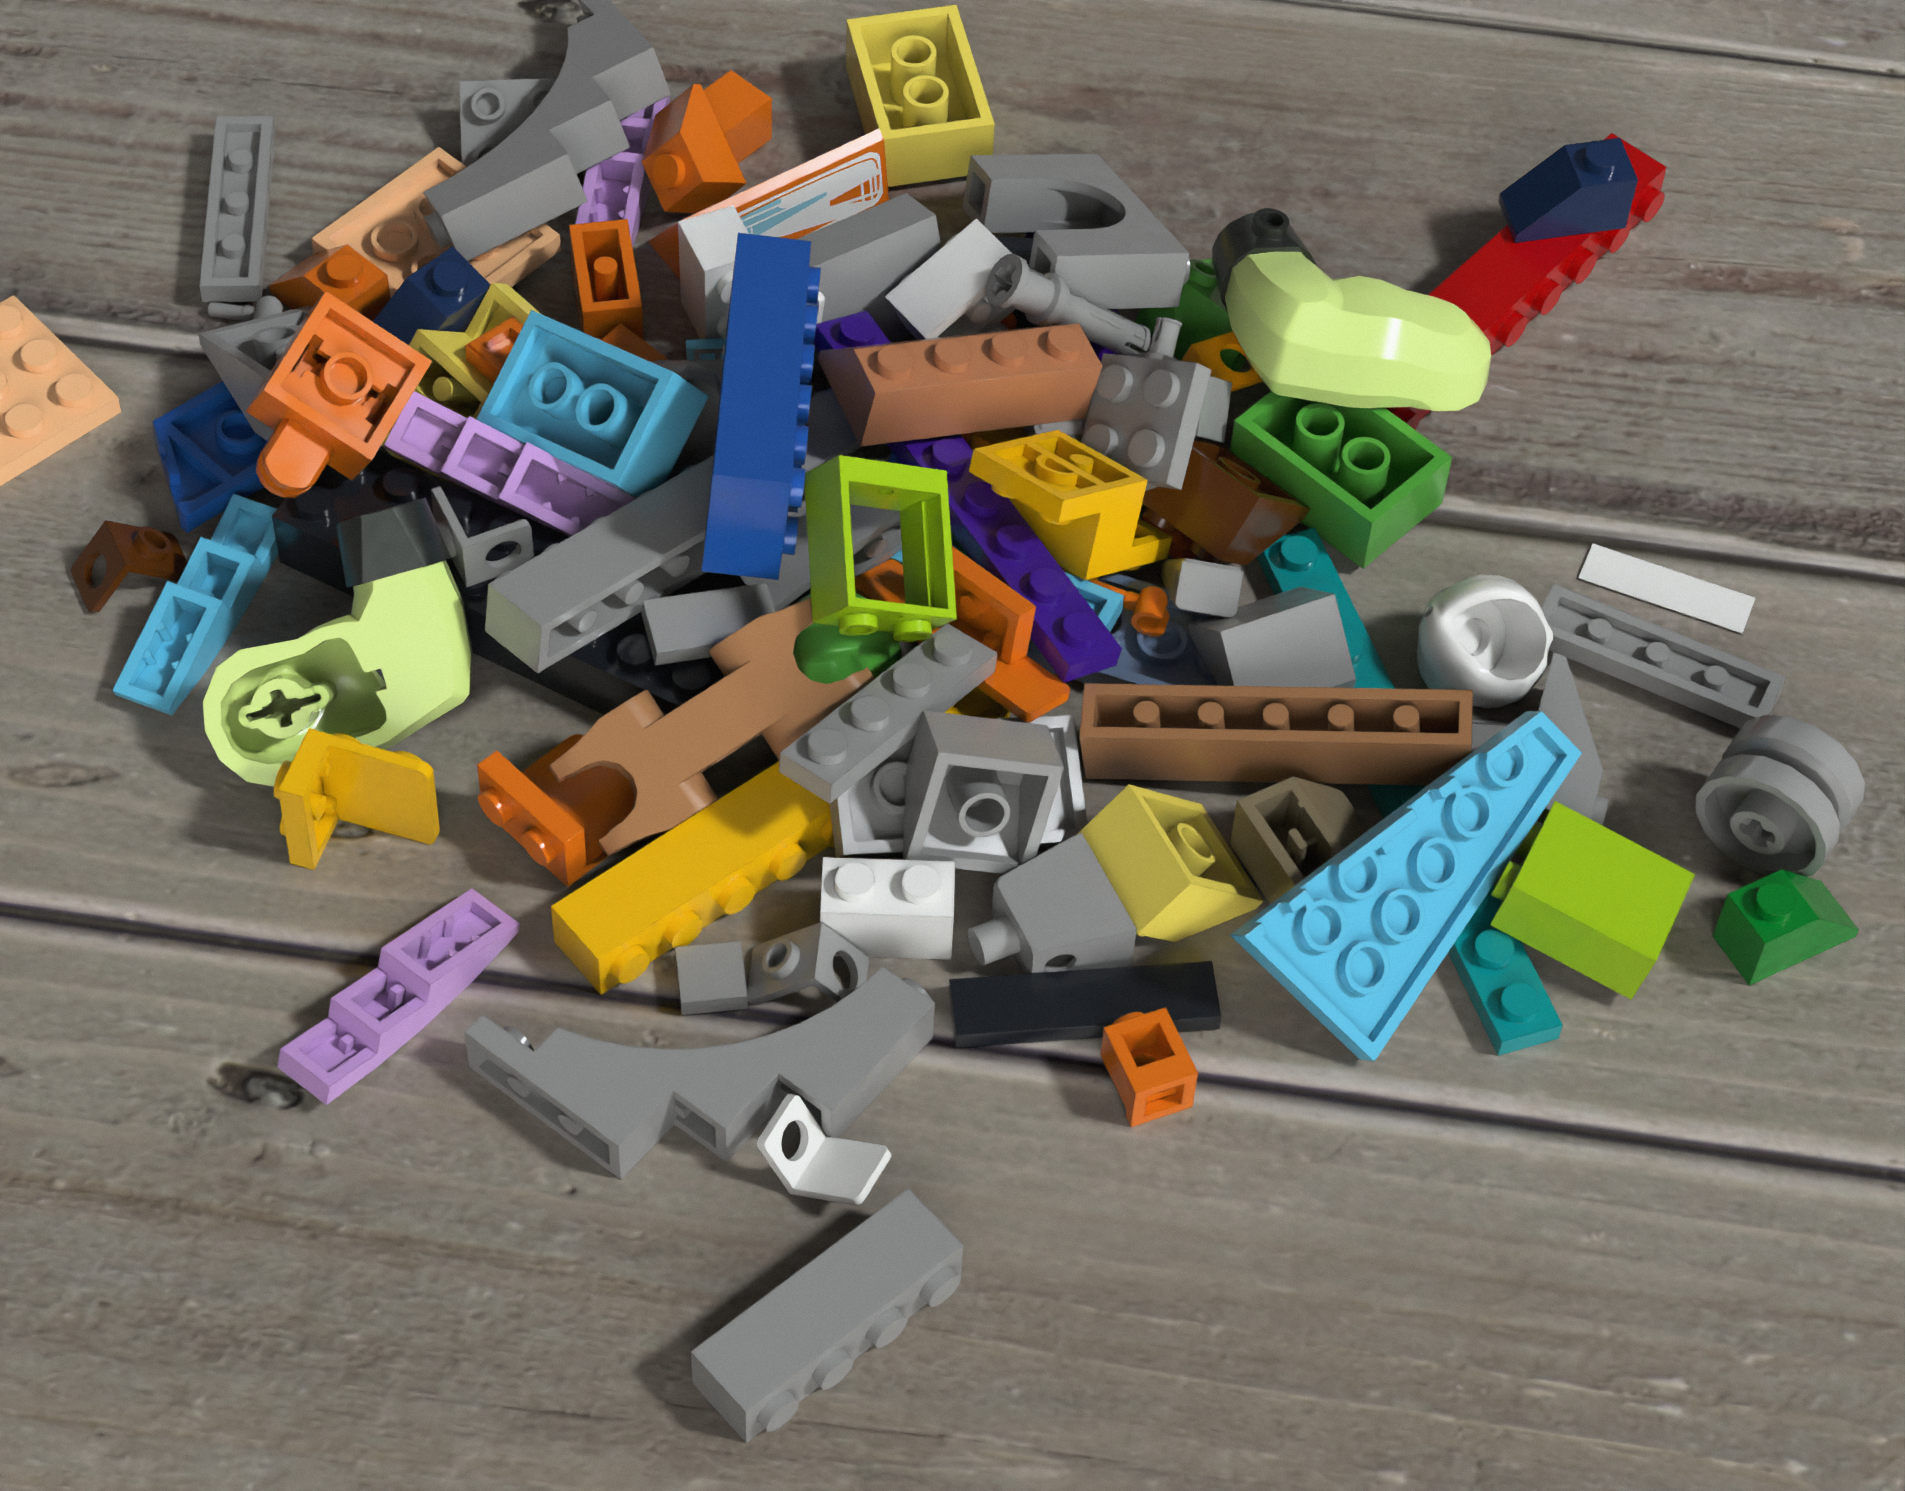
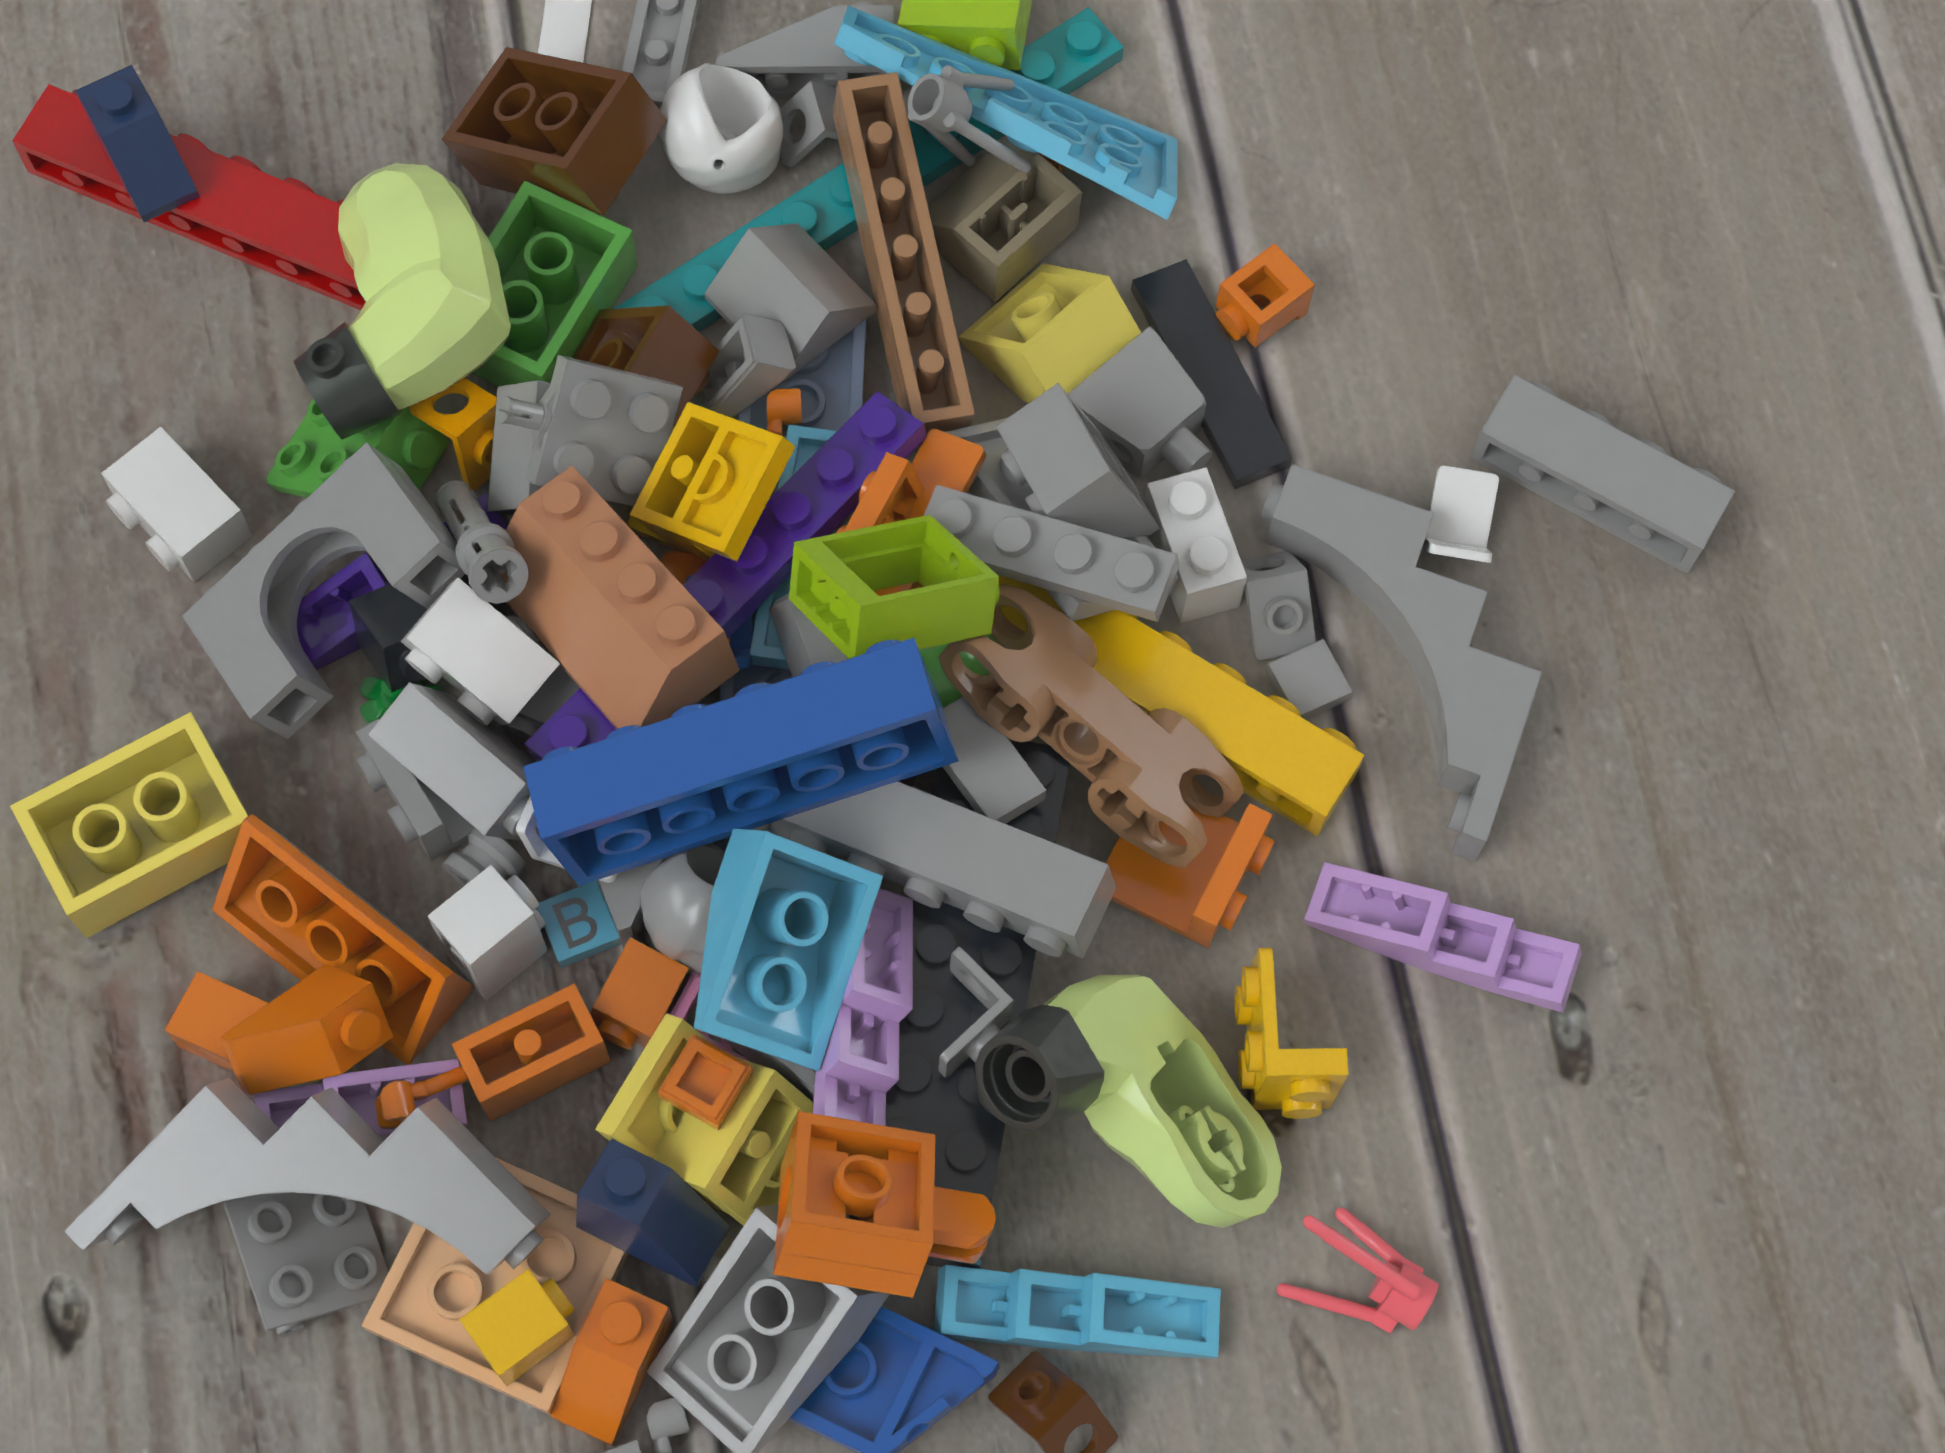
camera: 110 degrees left, 15 degrees up
none -> white brick [101,427,253,583]
none -> orange hand [375,1066,467,1129]
none -> reddish brown brick [442,47,667,216]
none -> yellow brick [458,1268,575,1386]
none -> light grey plant [908,65,1031,173]
none -> coral plant [1276,1207,1439,1334]

